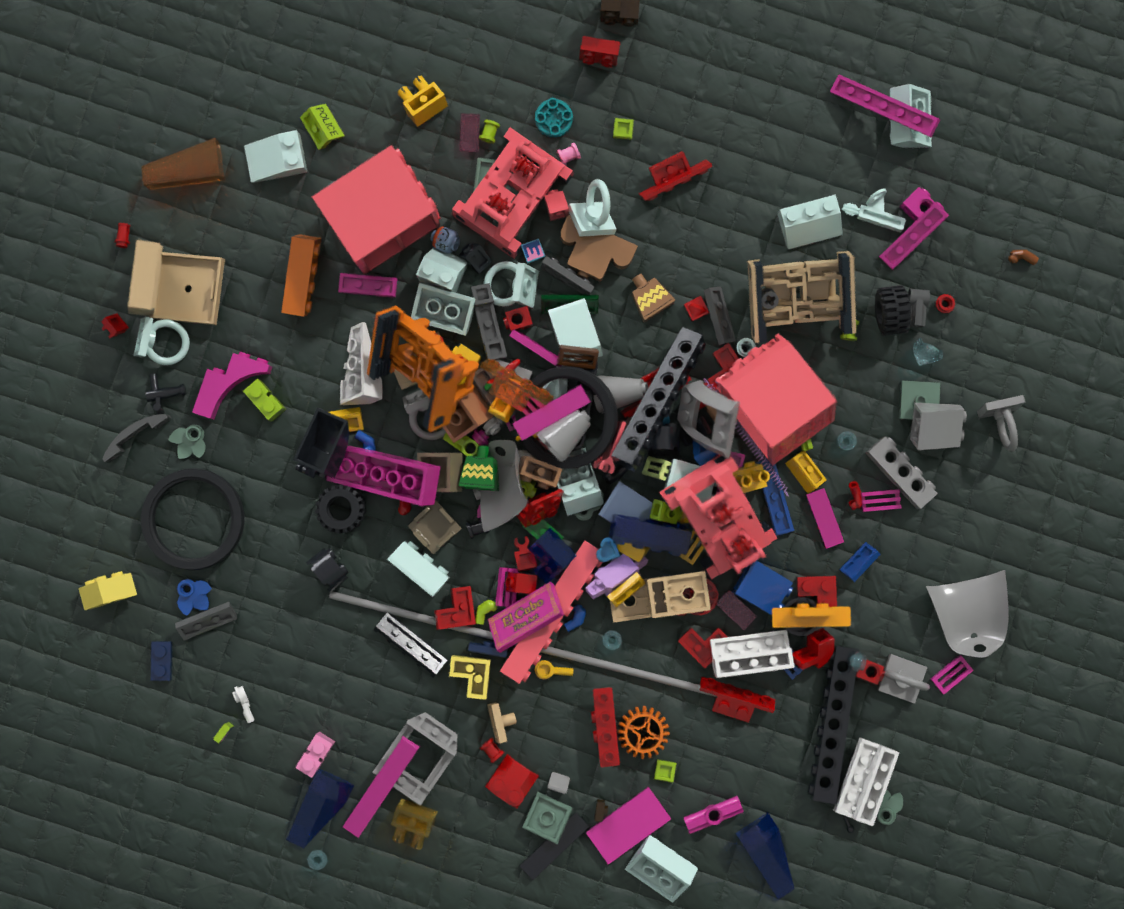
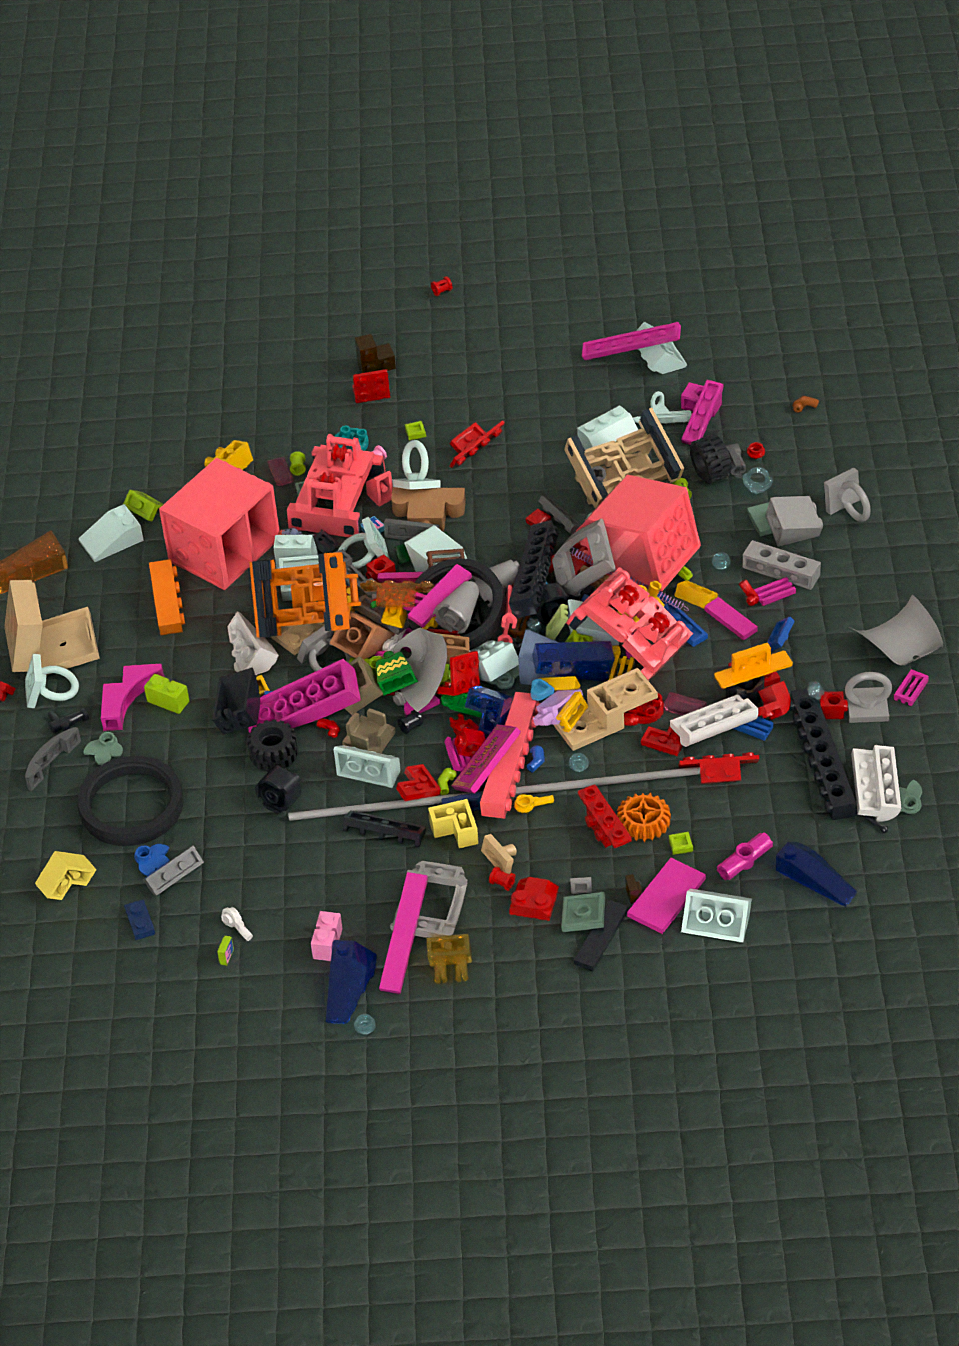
camera: 15 degrees left, 40 degrees down
dark pink tile [338,273,398,298] -> none
medium nougat torso [631,273,675,322] -> none
blue slope [732,560,793,615] -> none

